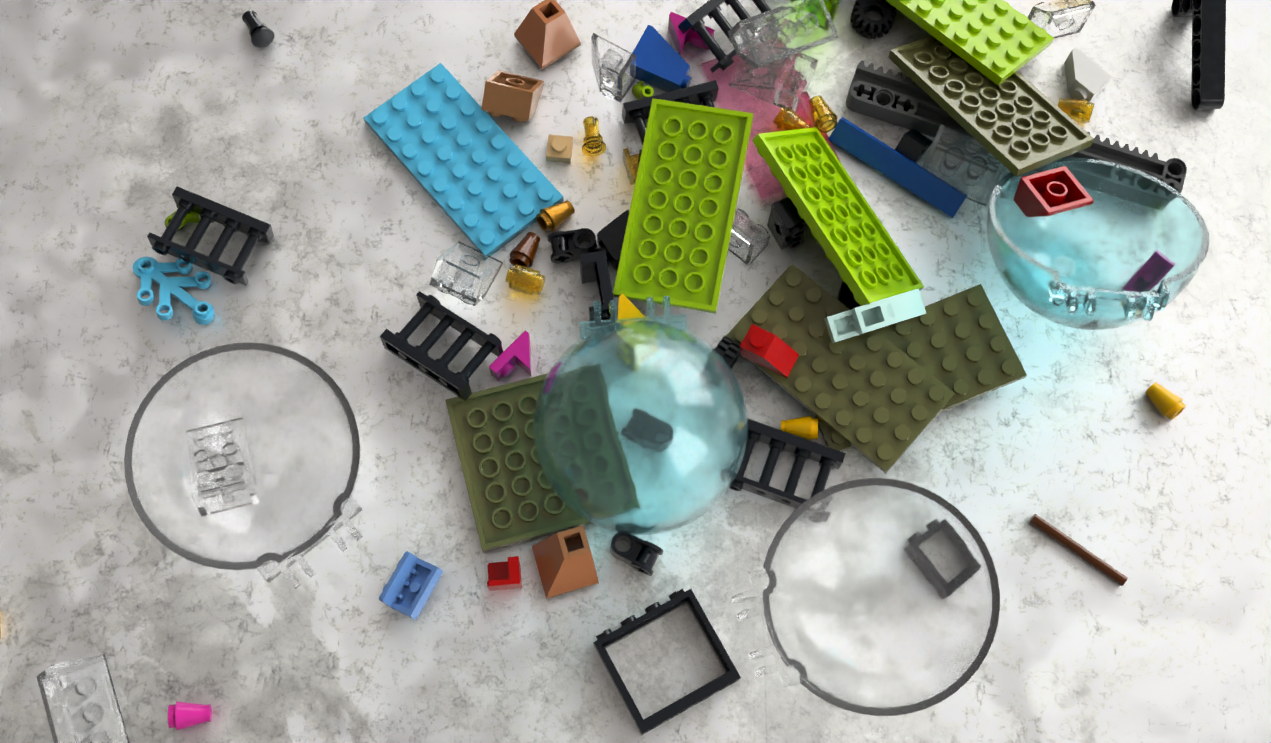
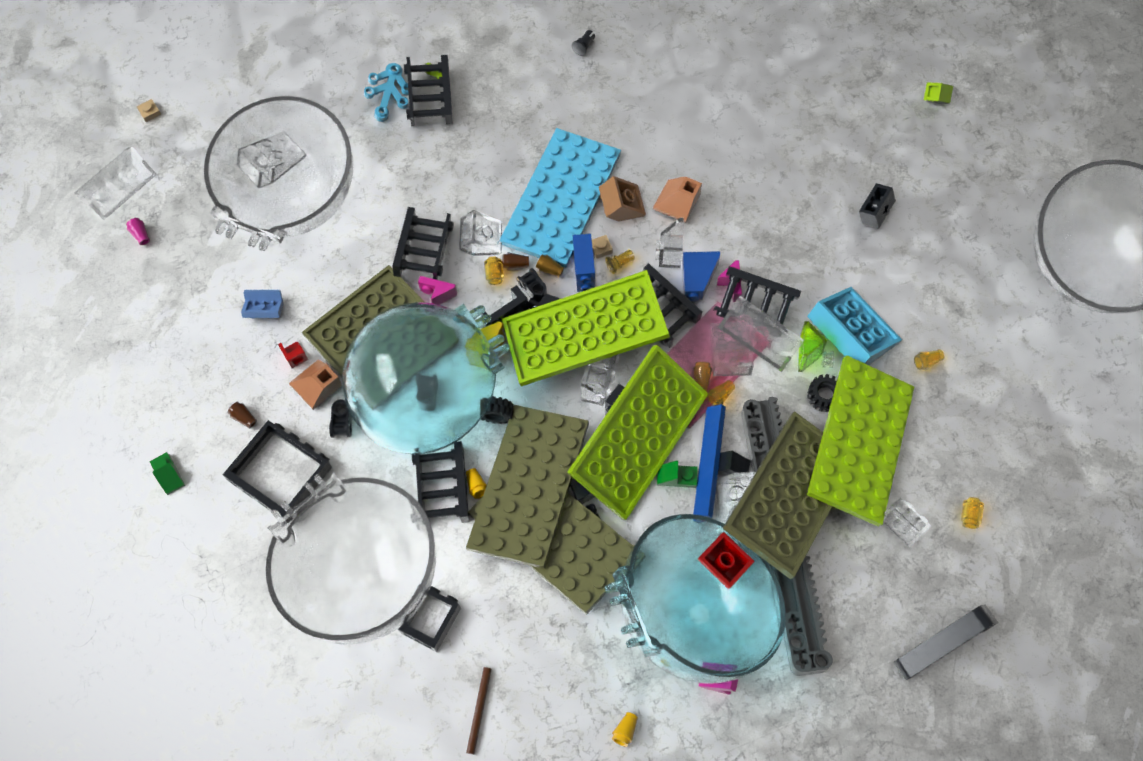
camera: 70 degrees right, 5 degrees down
lime arm [632,81,654,99] -> none
red slope [740,324,799,378] -> none
light aqua slope [824,289,926,343] -> none
clear yellow cone [1058,98,1095,123] -> none
white slope [1064,47,1112,107] -> none
none -> reddish brown cone [227,401,257,429]
none -> blue window [572,234,595,292]
none -> green slope [657,461,697,488]

